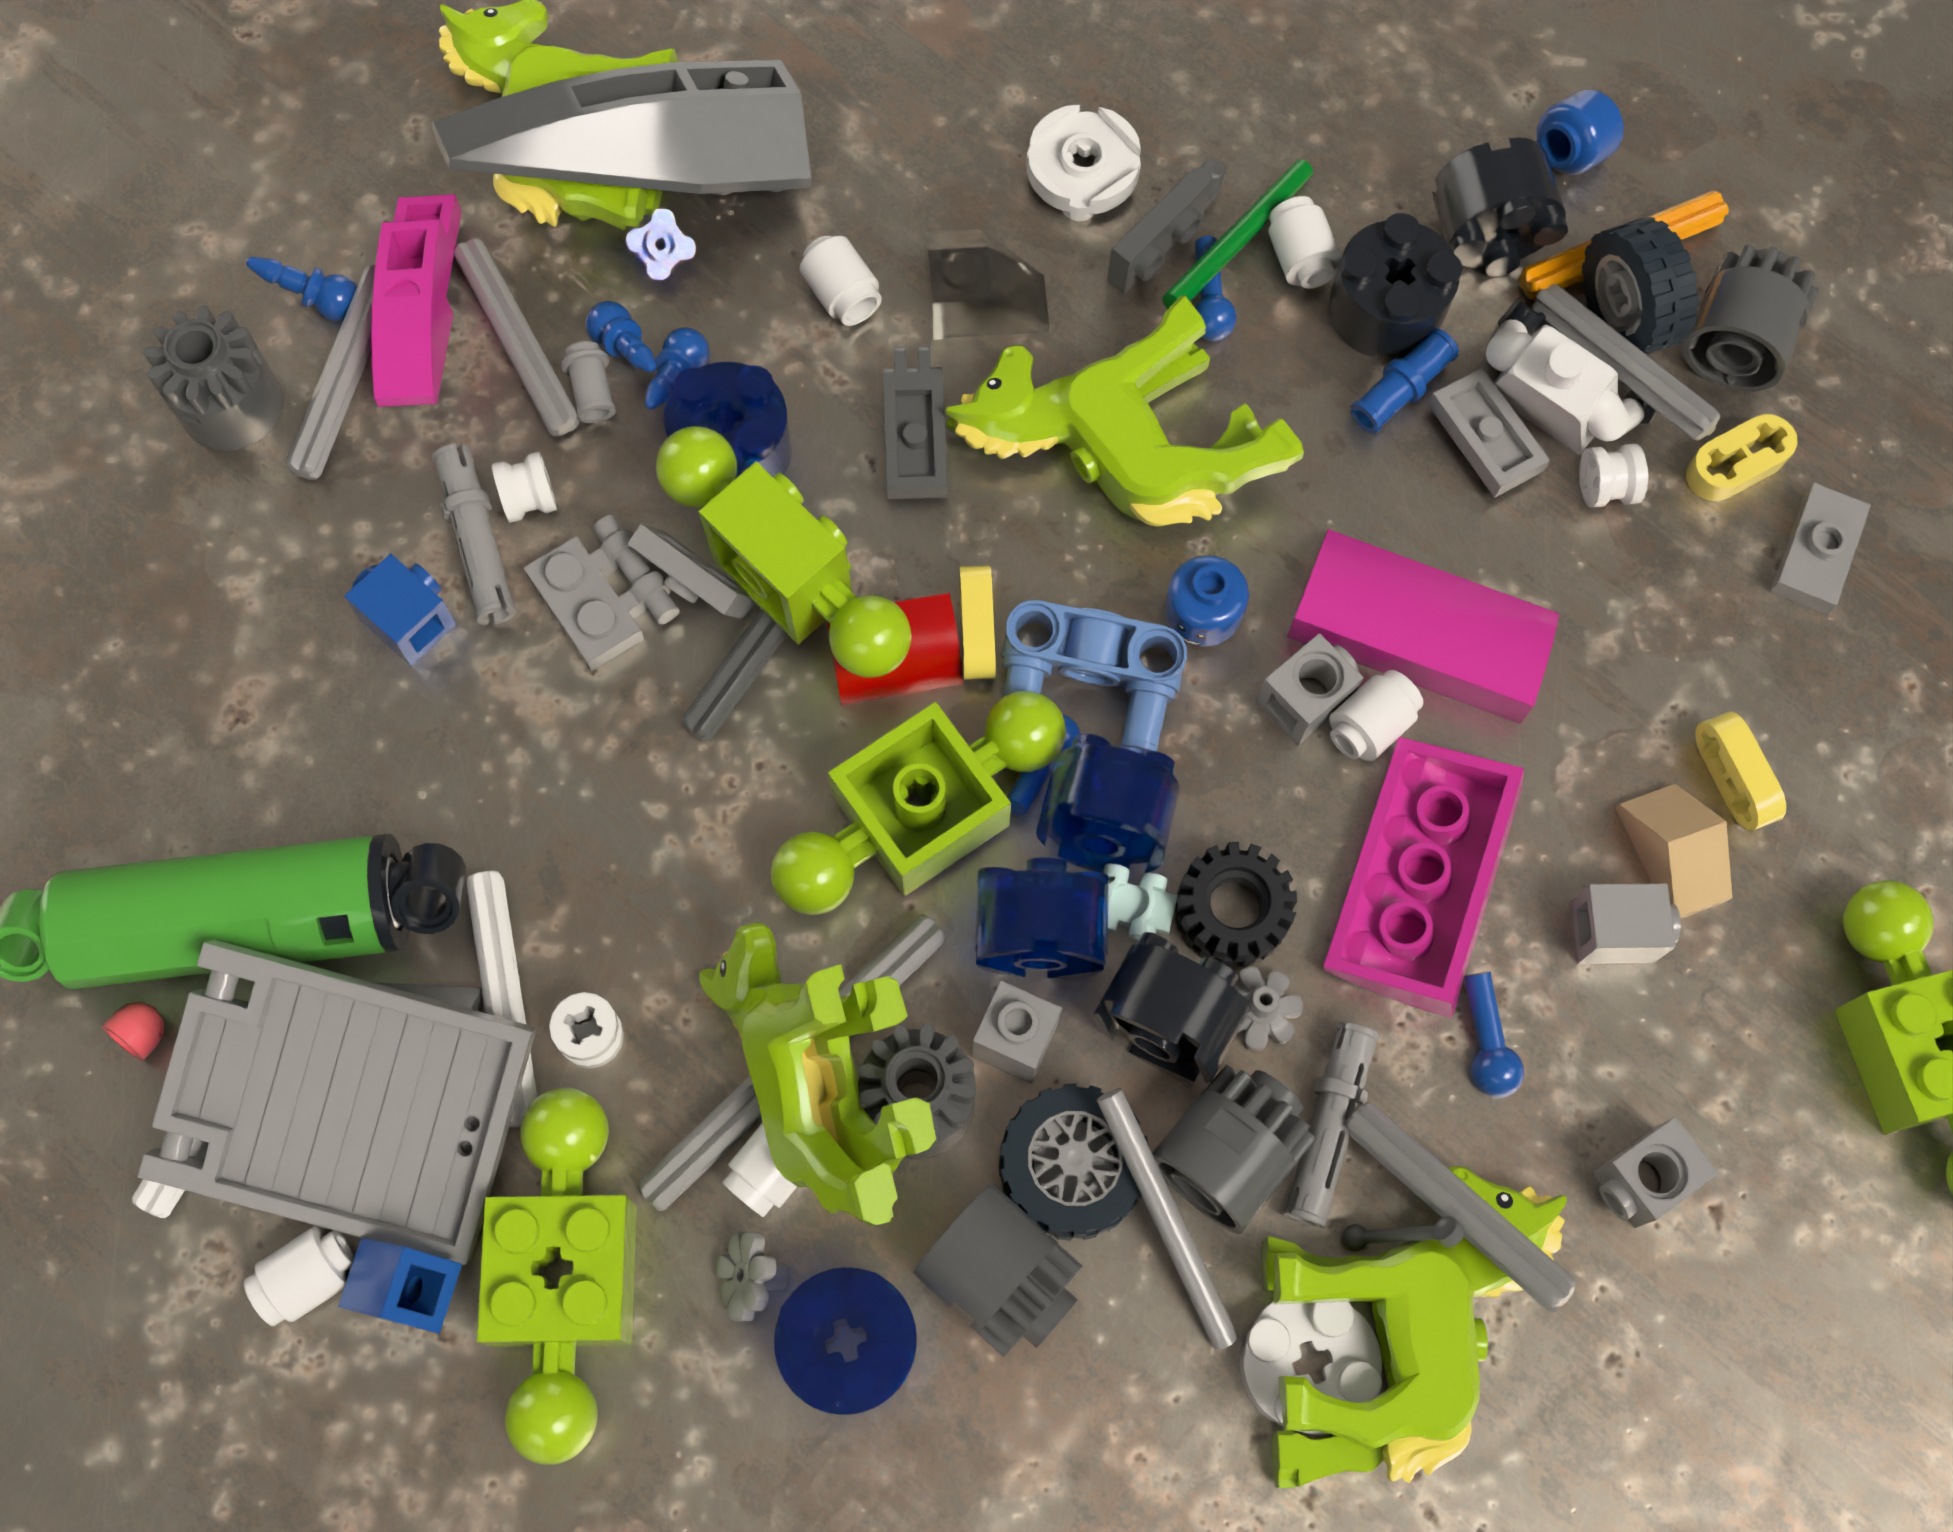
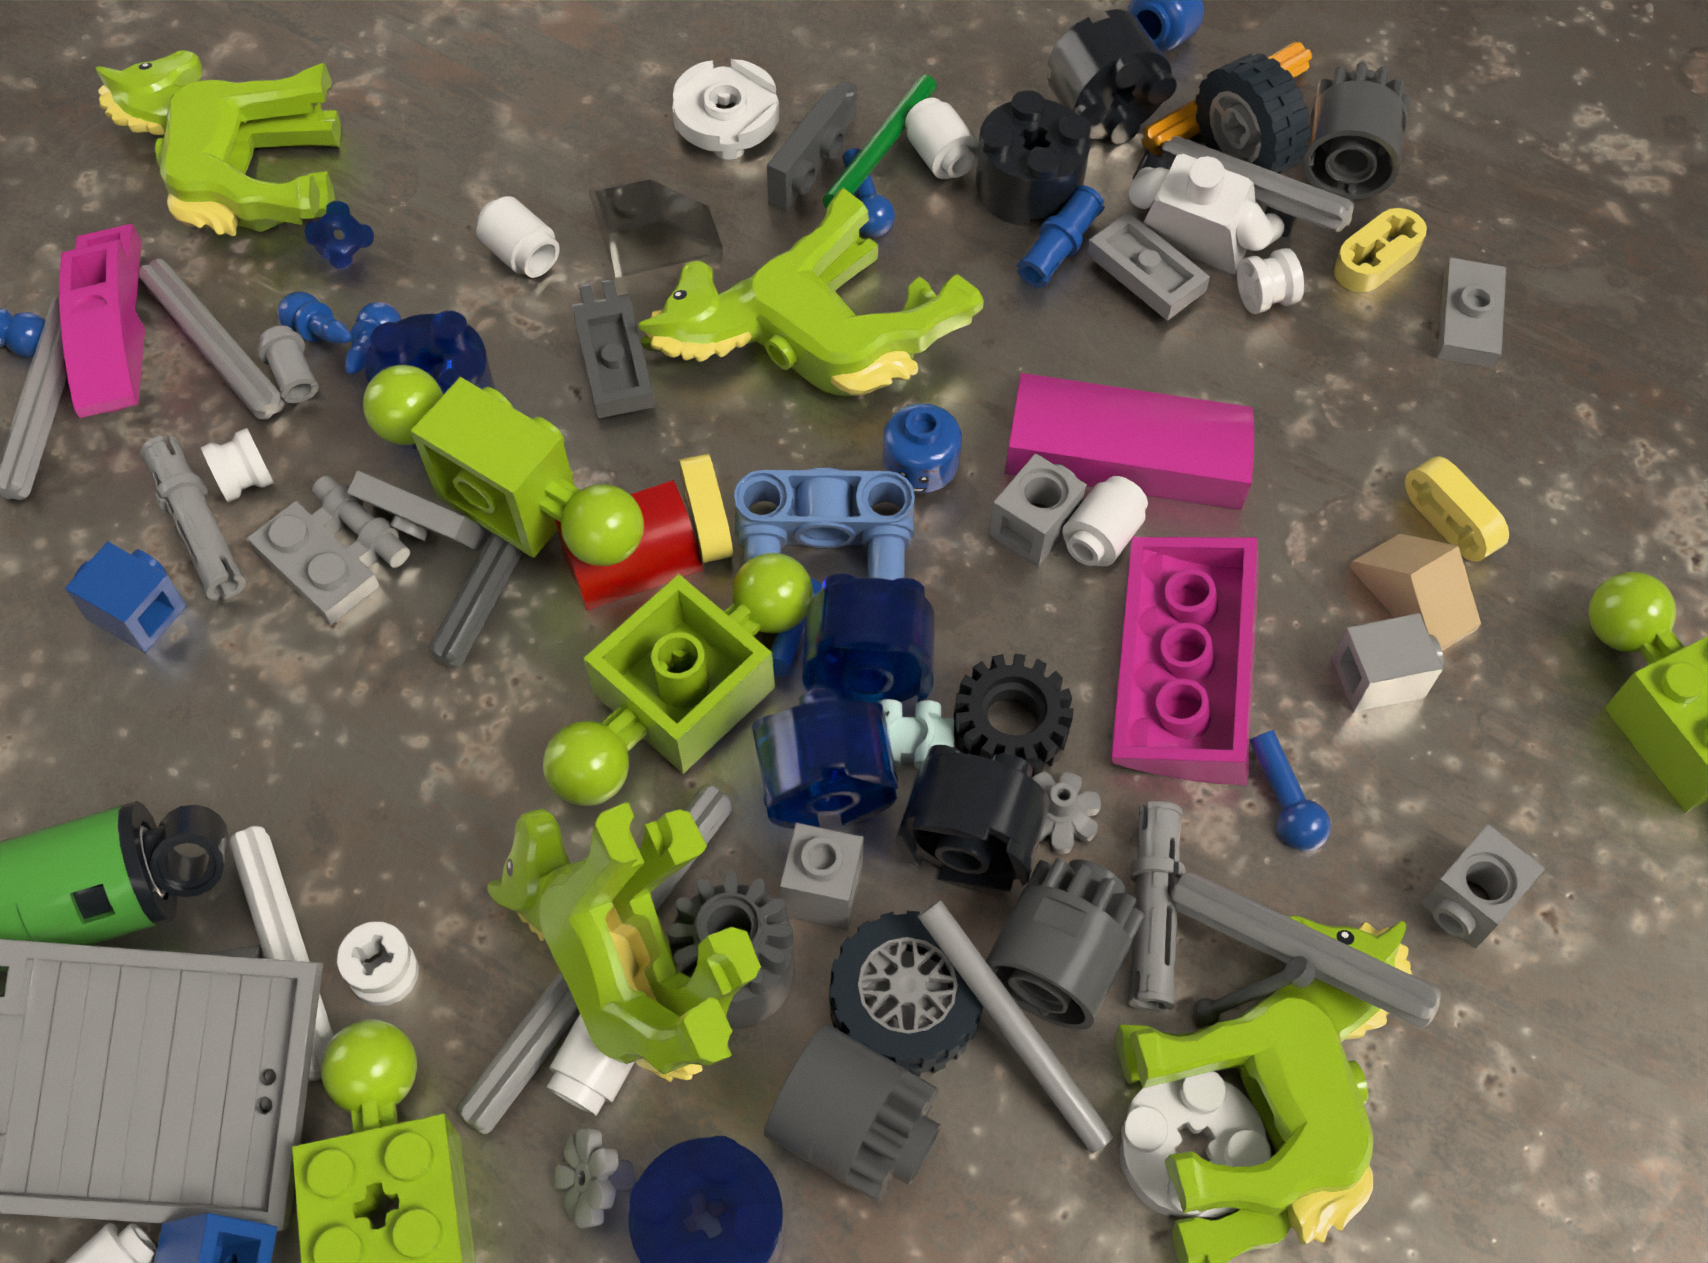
camera: 10 degrees left, 10 degrees down
wedge [433,59,812,195] -> none

